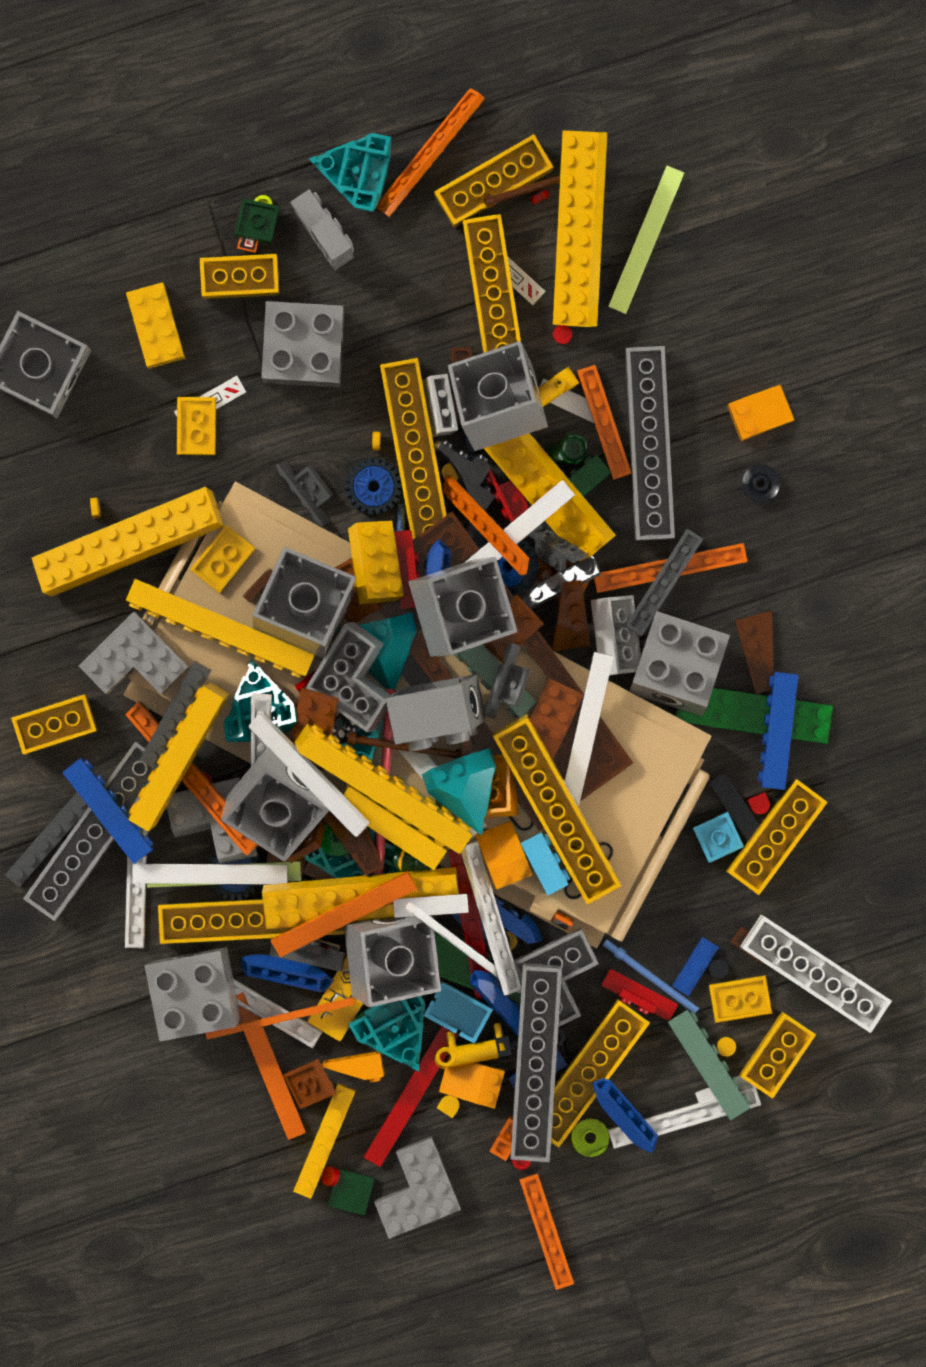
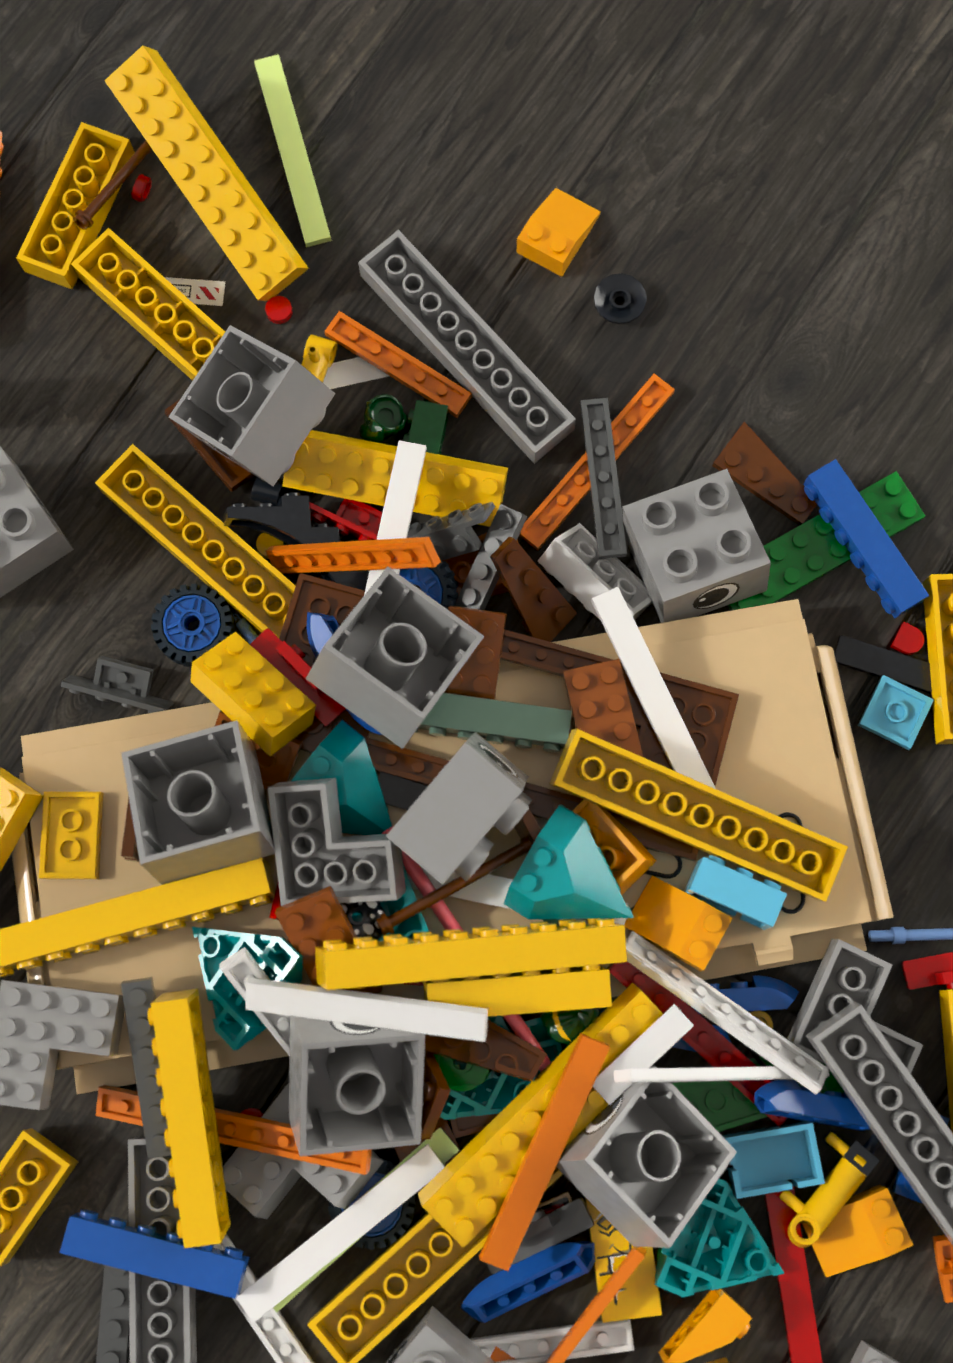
camera: 30 degrees left, 10 degrees down
yellow tile [372,431,381,451] -> none
white brick [422,374,458,437] -> none
yellow tile [436,1095,459,1118] -> none
dark grey bracket [484,642,531,719] -> none
orange slope [550,910,574,931] -> none

